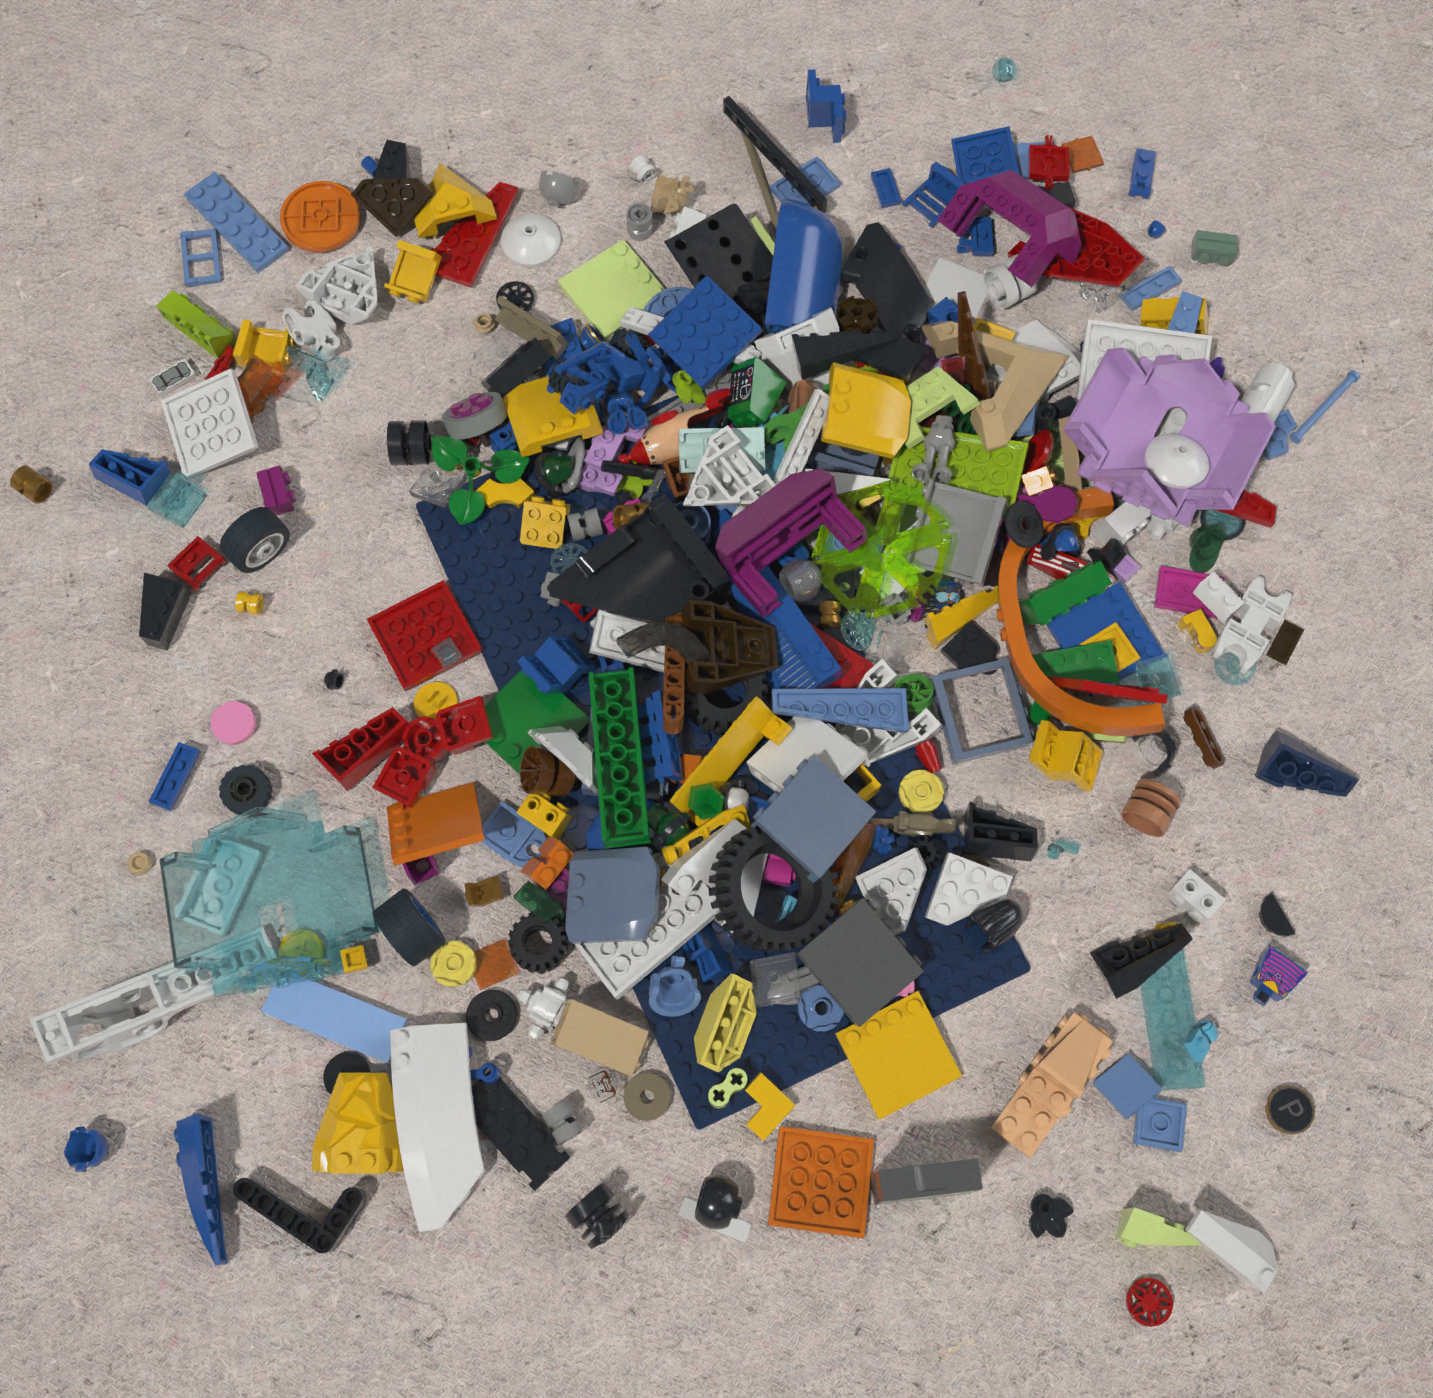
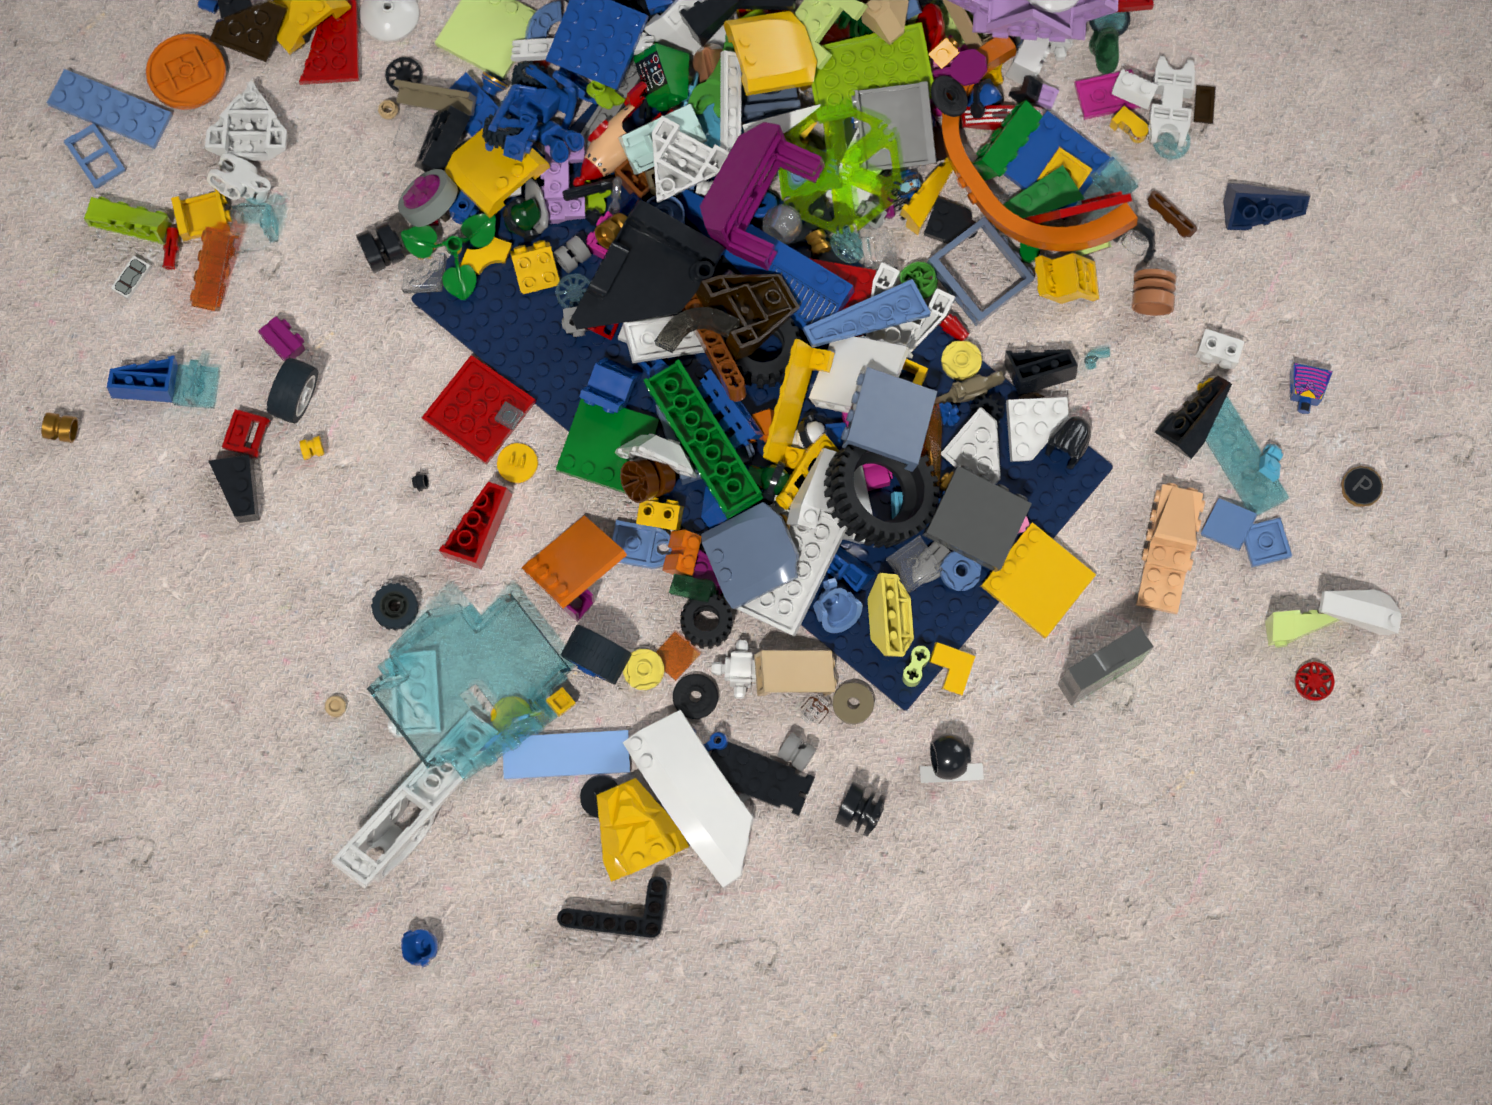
camera: 25 degrees left, 5 degrees up
blue plate [148,742,201,812] -> none
white plate [161,369,259,479] -> none
blue wedge [174,1114,227,1265] -> none
bright pink tile [211,701,256,745] -> none
red plate [372,696,494,808] -> none
yellow panel [384,240,442,304] -> none
pearl gold bracket [465,876,504,907] -> none
green panel [688,783,724,820] -> none
orange plate [767,1126,874,1239] -> none
light grey piece [911,415,955,484] -> none
black plate [1029,1193,1074,1238] -> none
black tile [1259,893,1296,937] -> none

